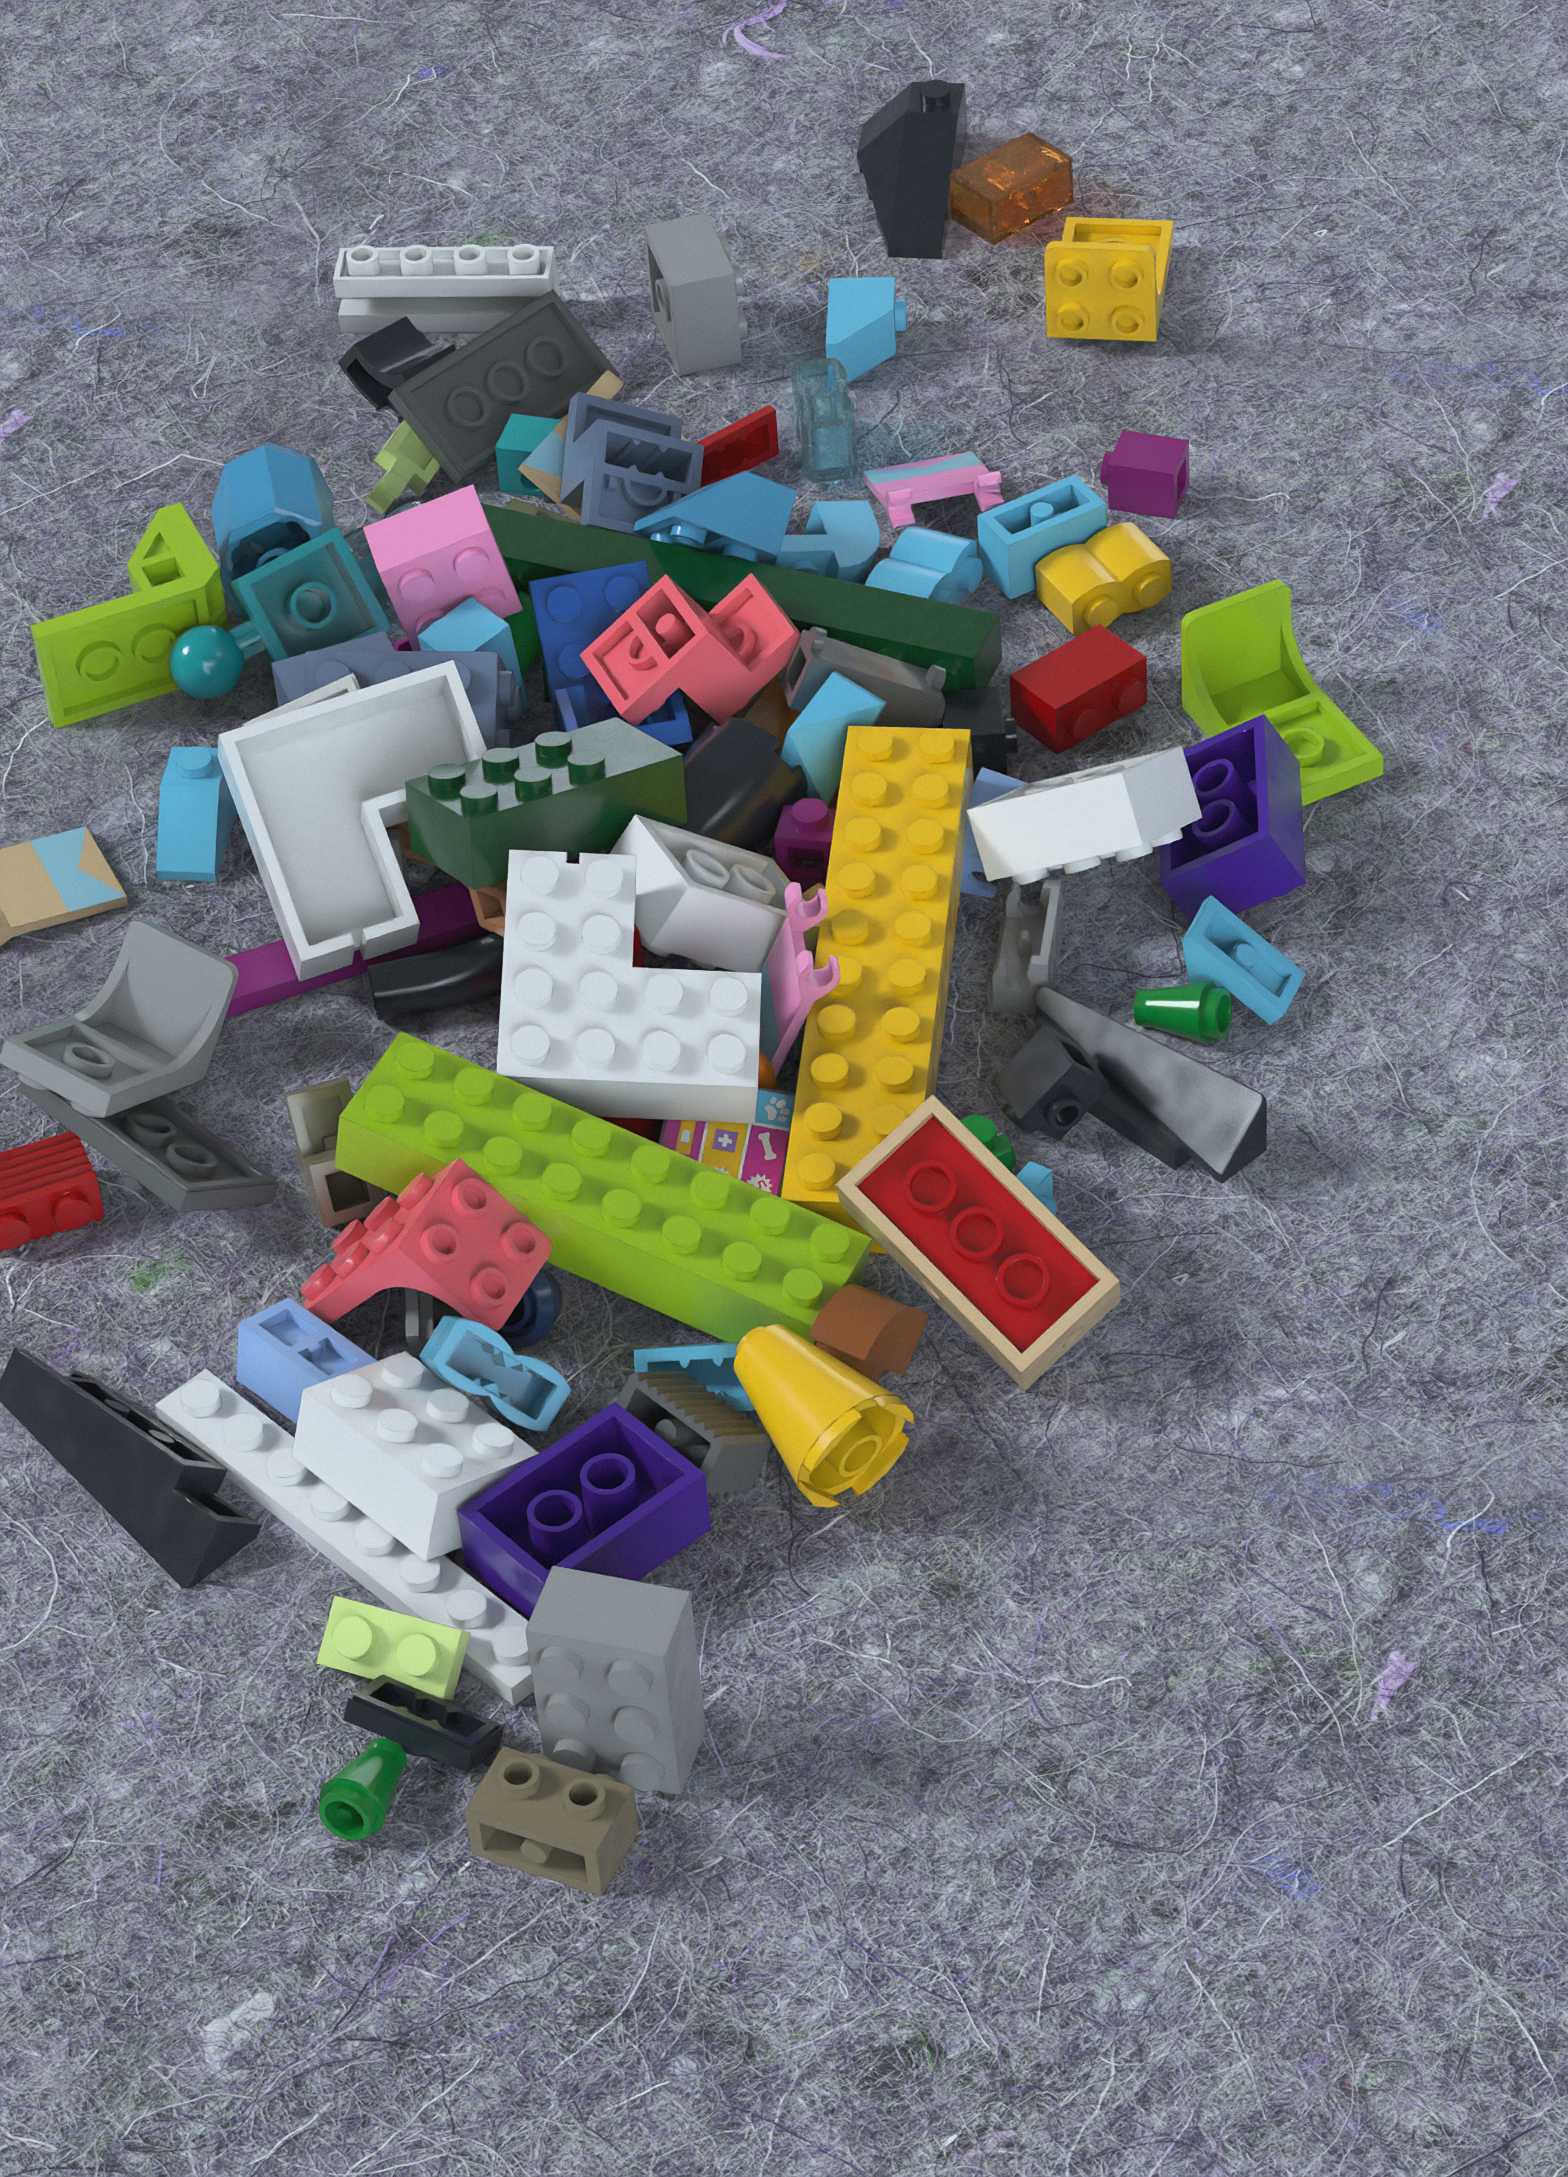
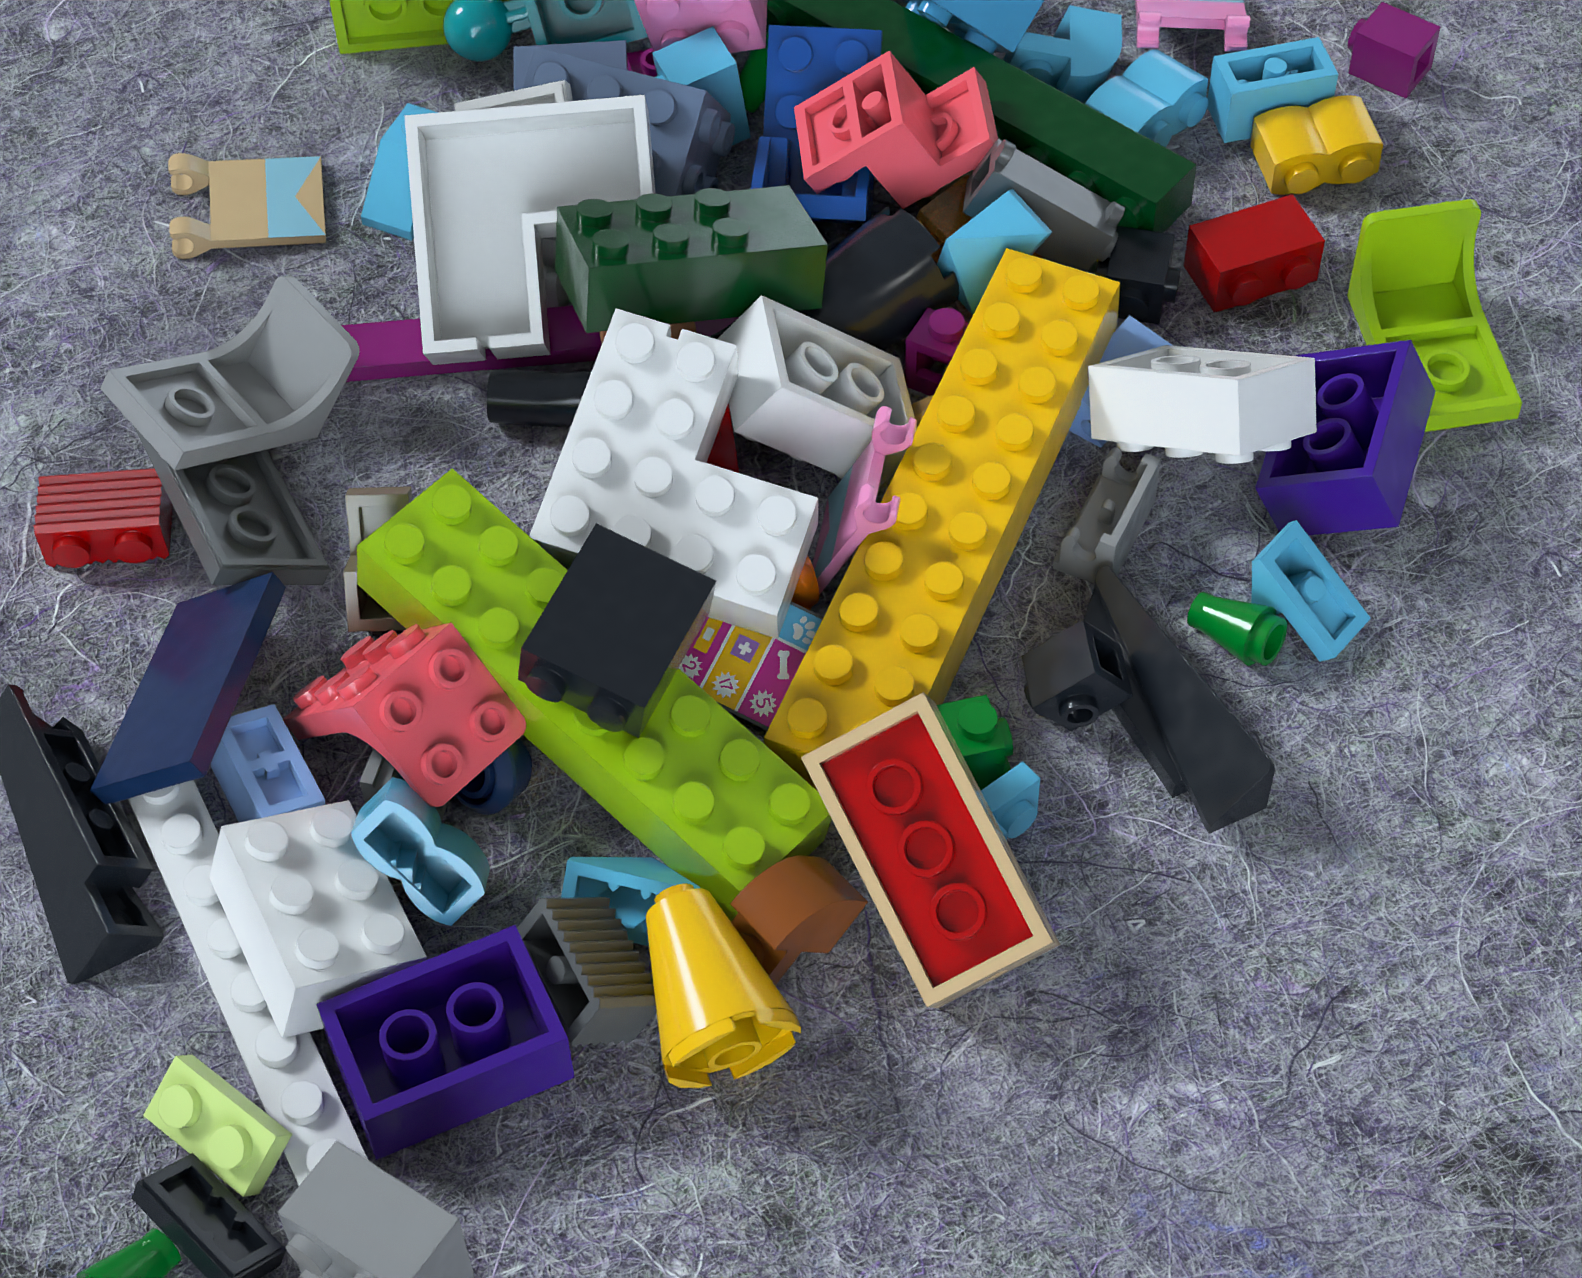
camera: 15 degrees right, 10 degrees up
none -> dark blue tile [91,572,286,805]
none -> black brick [518,523,717,738]

